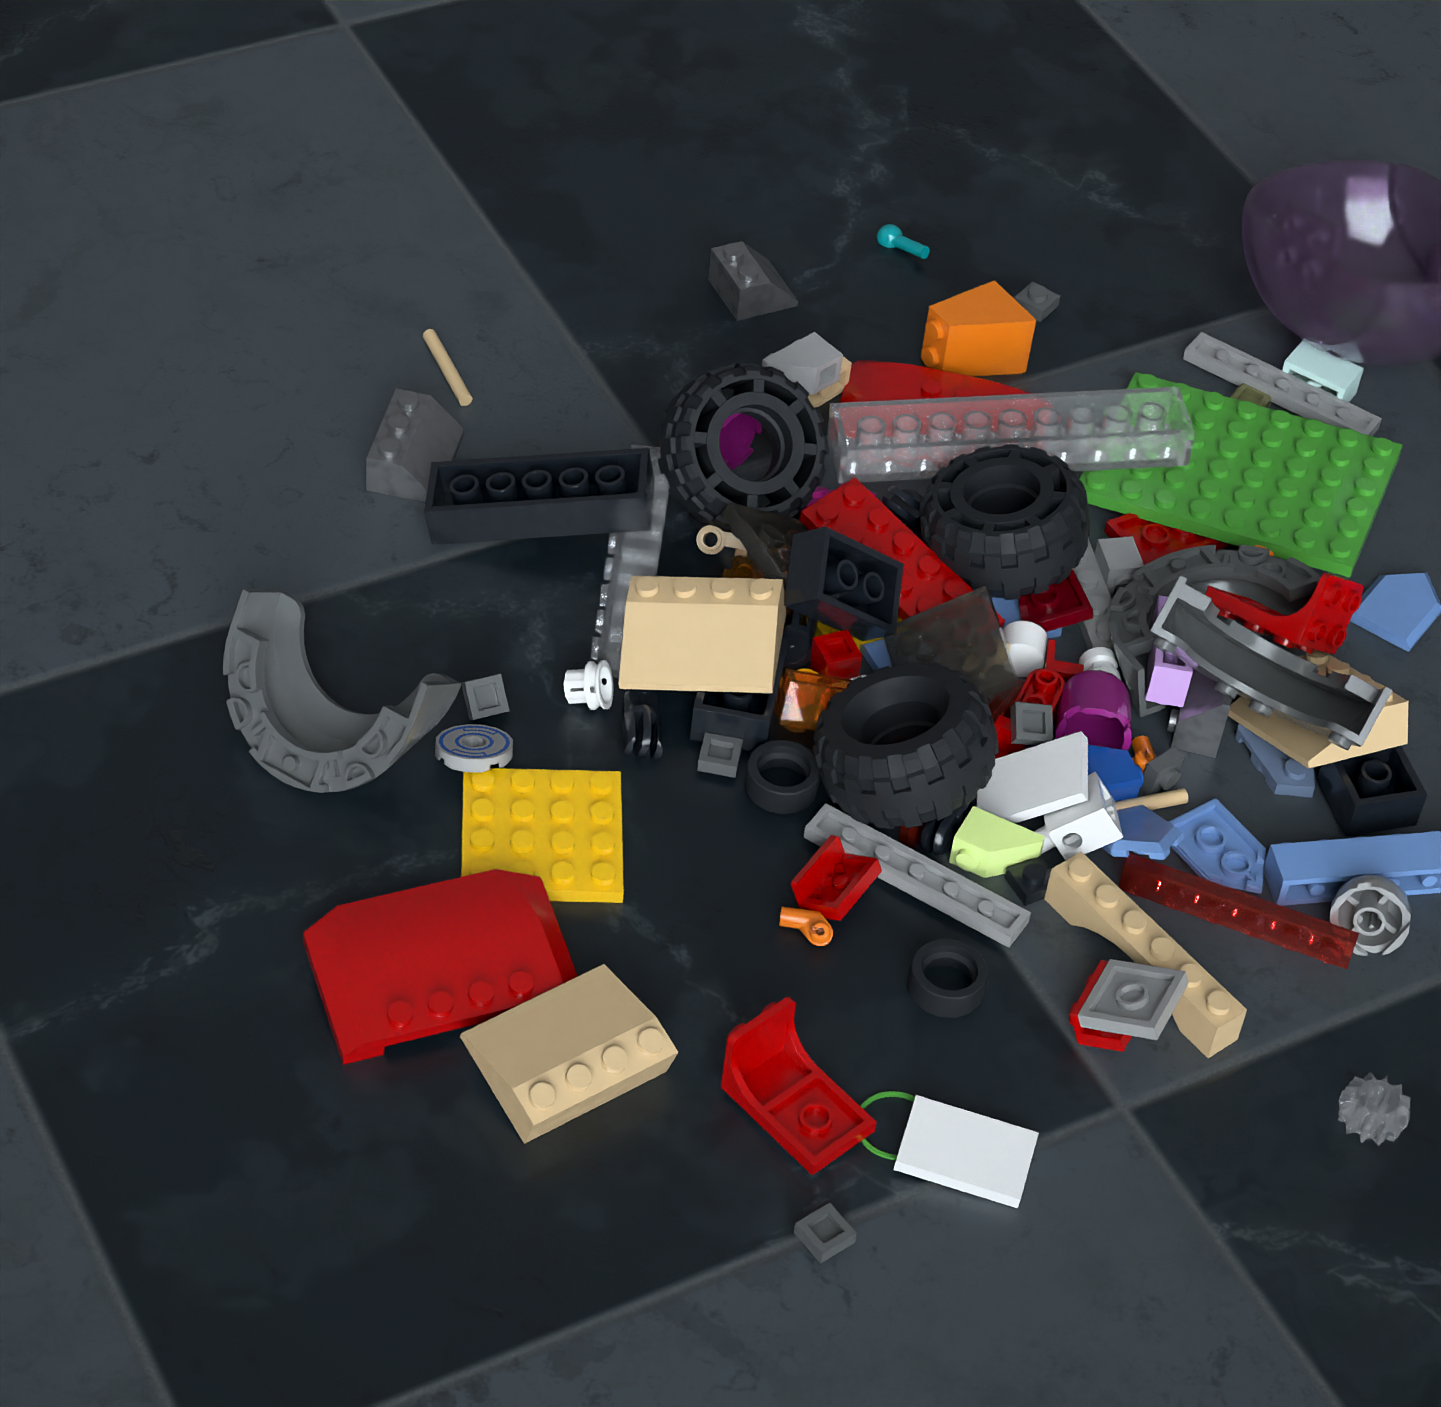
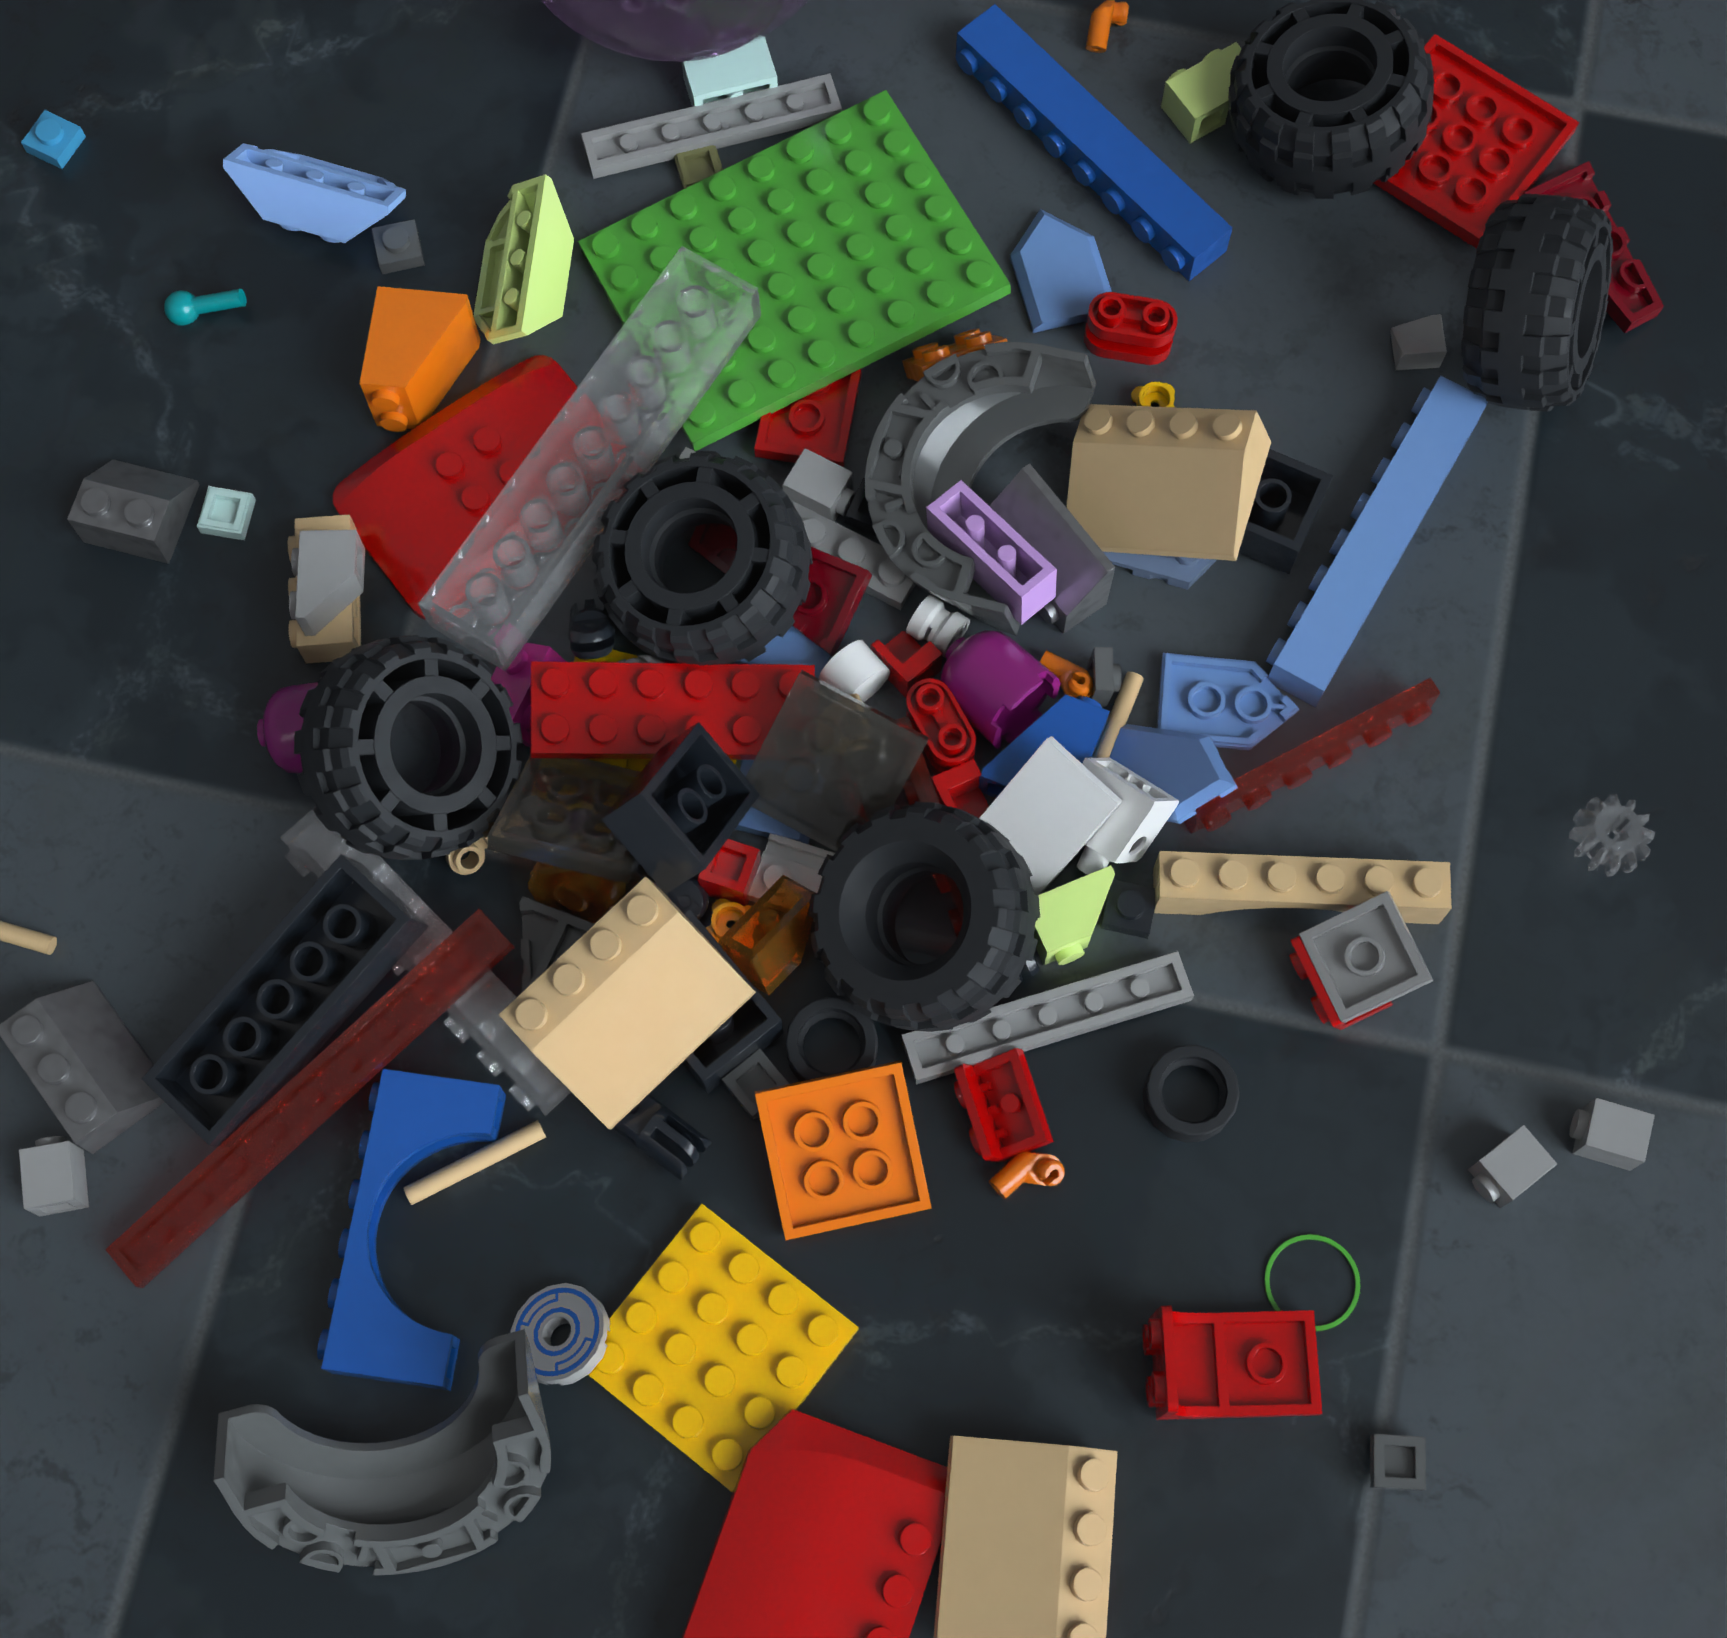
camera: 45 degrees left, 25 degrees up
dark grey plate [461,674,509,720] -> none
white piece [564,660,614,710] -> none
white tile [893,1095,1039,1208] -> none
dark grey plate [1010,702,1053,746] -> none
dark grey windscreen [1150,576,1393,750] -> none
red bracket [1205,573,1364,655] -> none
light grey cylinder [1330,875,1411,956] -> none
none -> light grey brick [19,1136,89,1217]
none -> dark azure plate [21,110,86,169]
none -> clear red plate [105,909,515,1288]
none -> light aqua tile [197,486,256,541]
none -> light blue wedge [223,143,406,243]
none -> blue arch [317,1069,506,1391]
none -> tan bar [403,1120,546,1205]
none -> yellowish green wedge [474,174,574,344]
none -> orange plate [755,1060,932,1241]
none -> red brick [1084,292,1178,365]
none -> light grey brick [1468,1125,1557,1208]
none -> light grey brick [1569,1098,1655,1171]

